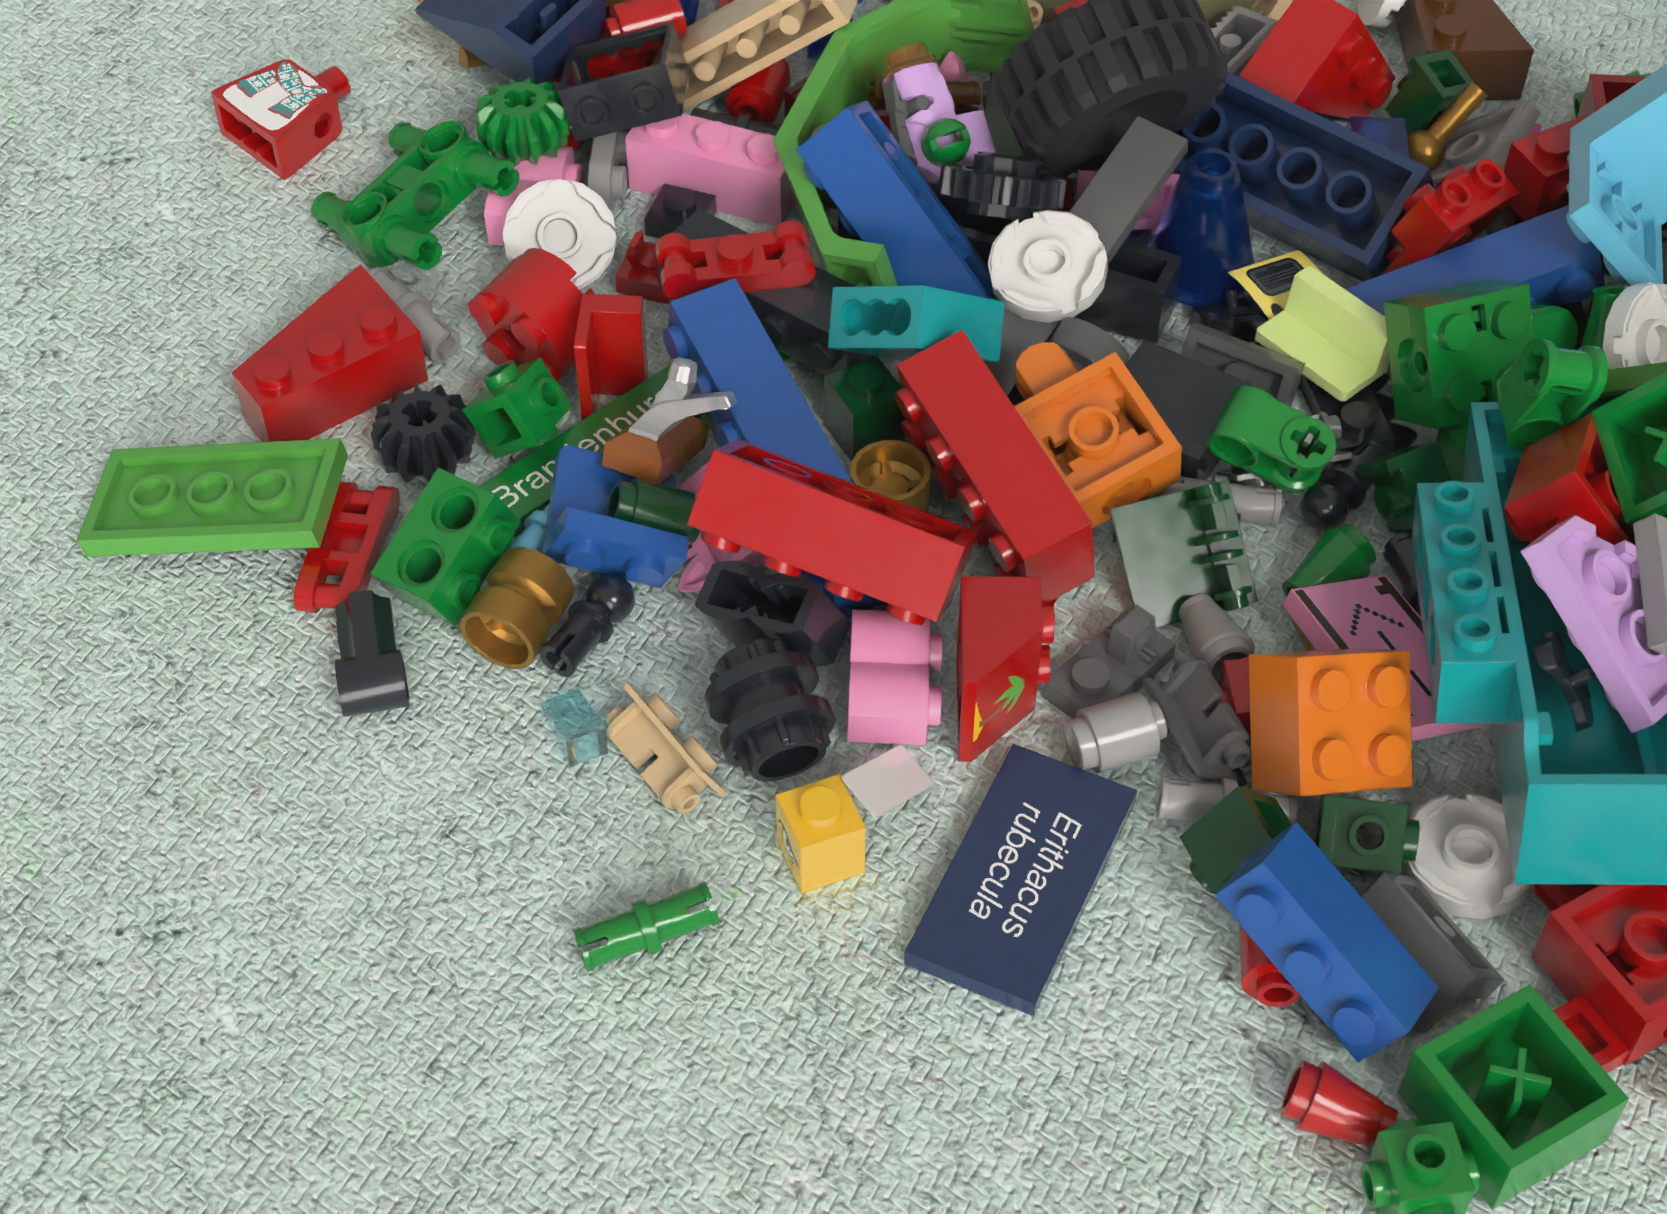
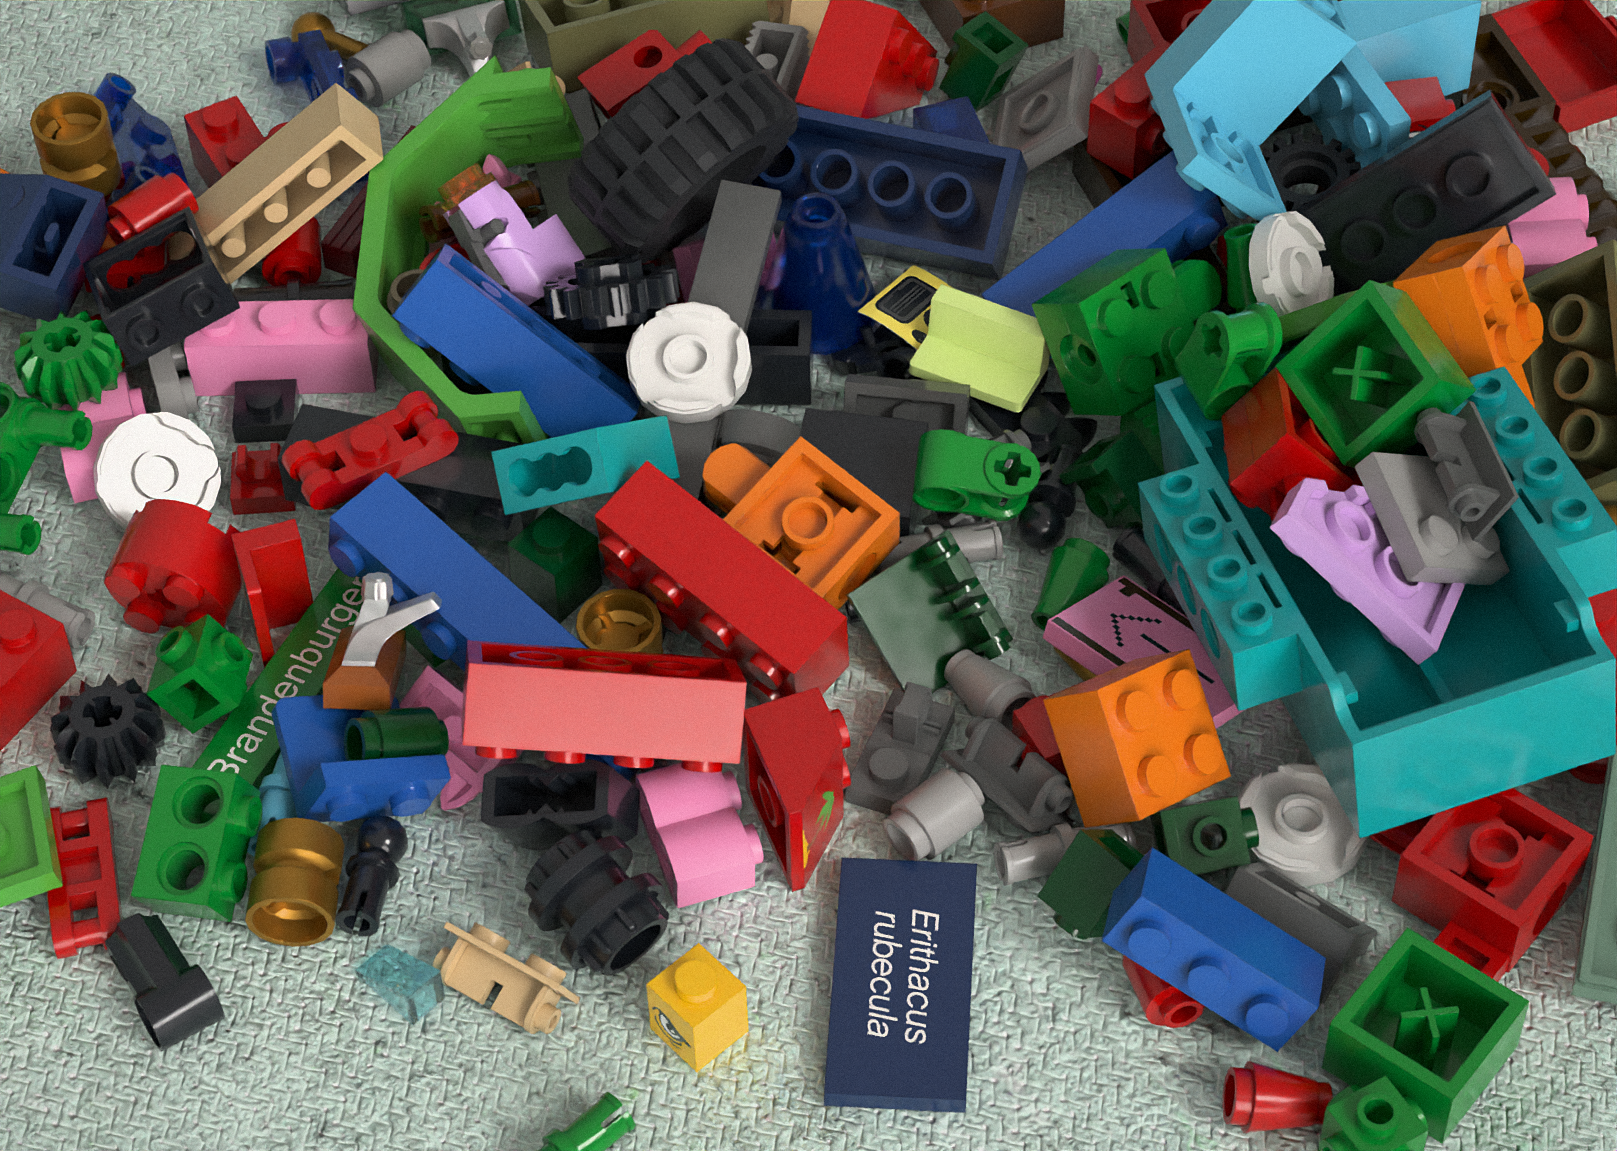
camera: 20 degrees left, 0 degrees up
white sticker [841,745,934,818] -> none
green hinge [921,118,971,167] -> none
red plate [1380,158,1520,276] -> none
pearl gold bar [1400,81,1488,171] -> none
black piece [1533,630,1594,732] -> none

